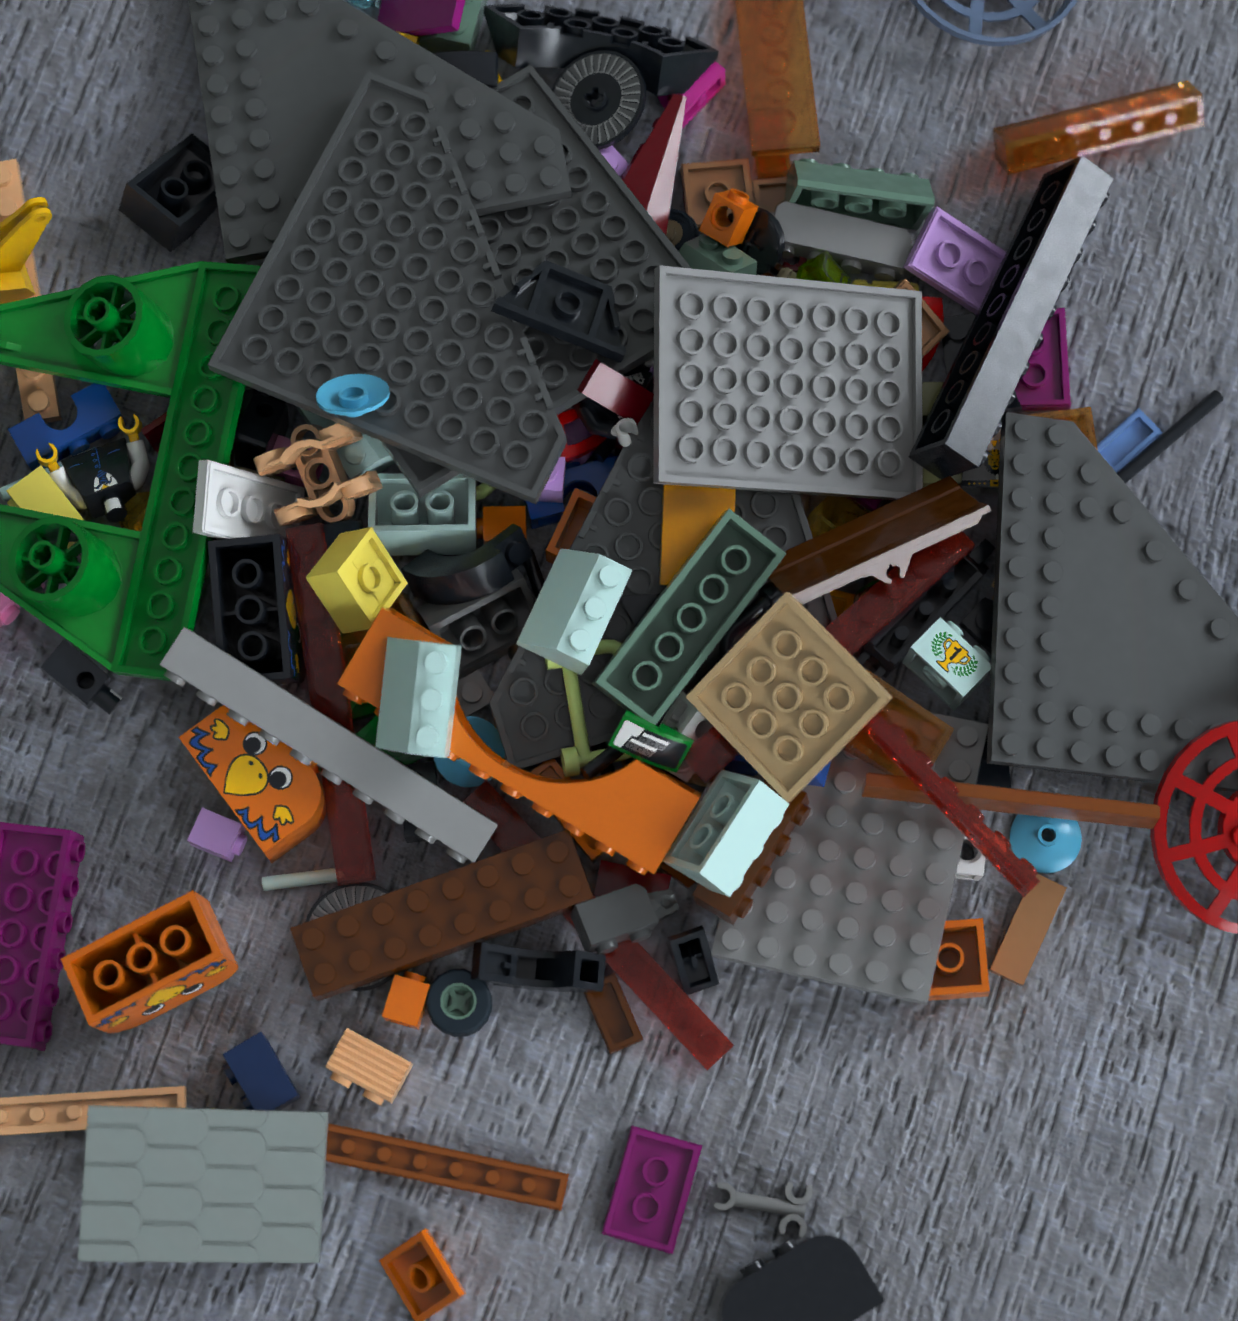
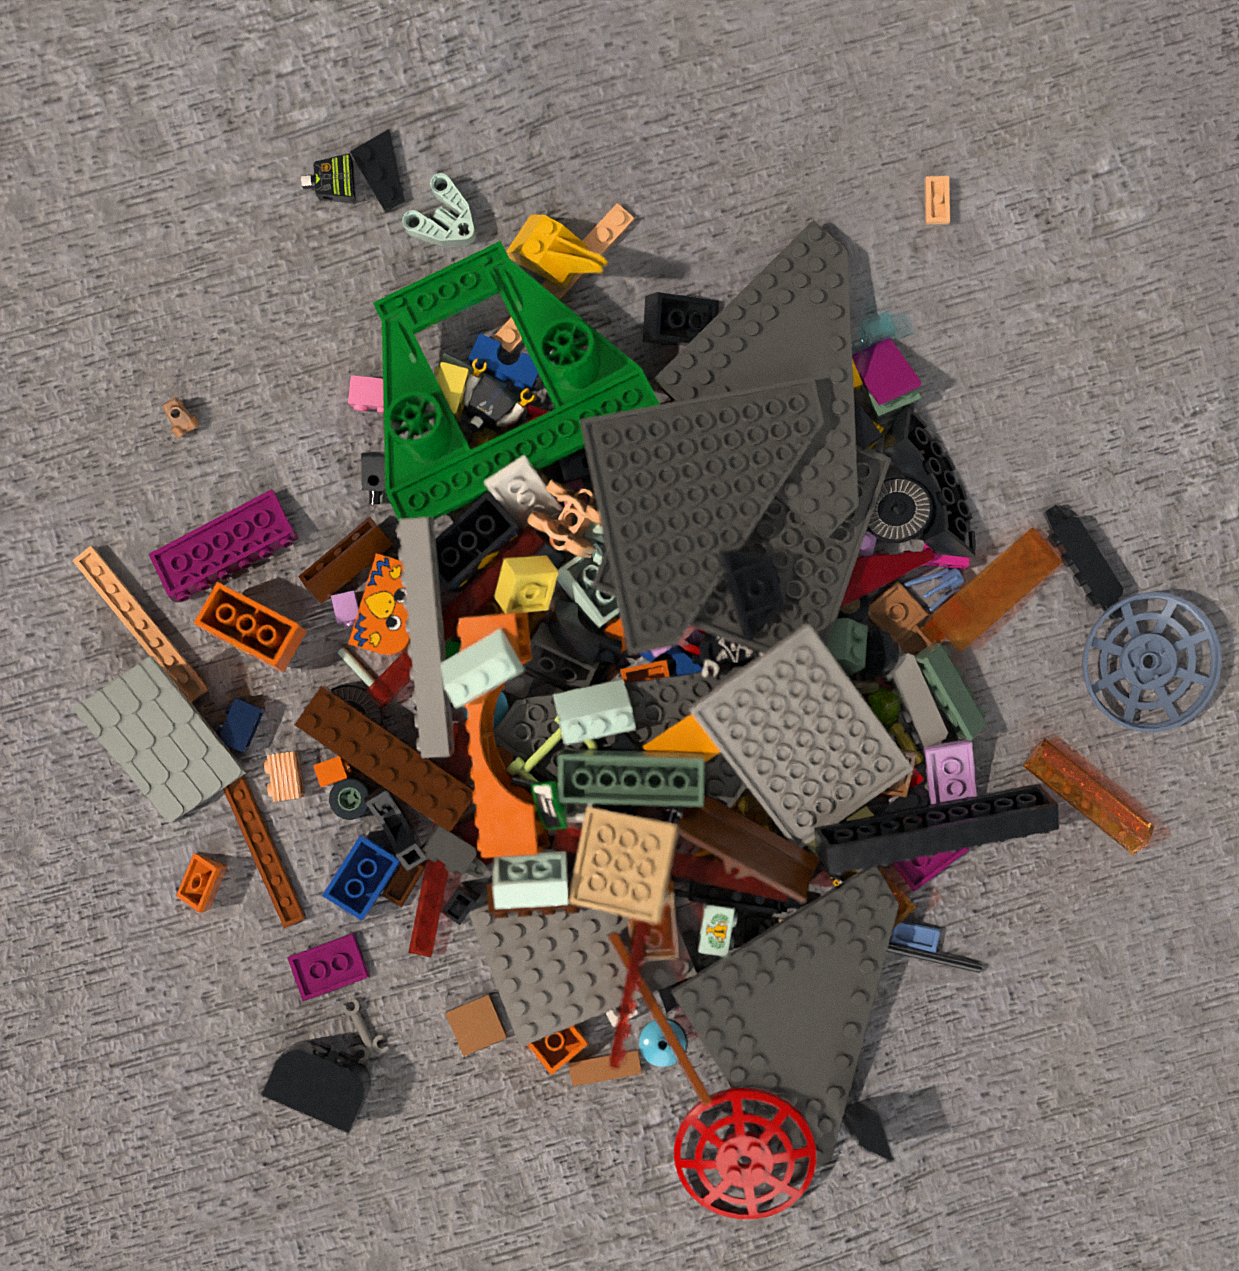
camera: 60 degrees right, 10 degrees up
medium azure dish [316,374,390,417] -> none
dark red tile [577,359,654,425] -> none
orange brick [699,188,759,247] -> none
none -> reddish brown brick [298,516,393,604]
none -> blue brick [322,833,401,921]
none -> medium nougat tile [445,994,507,1057]
none -> medium blue plant [902,568,964,612]

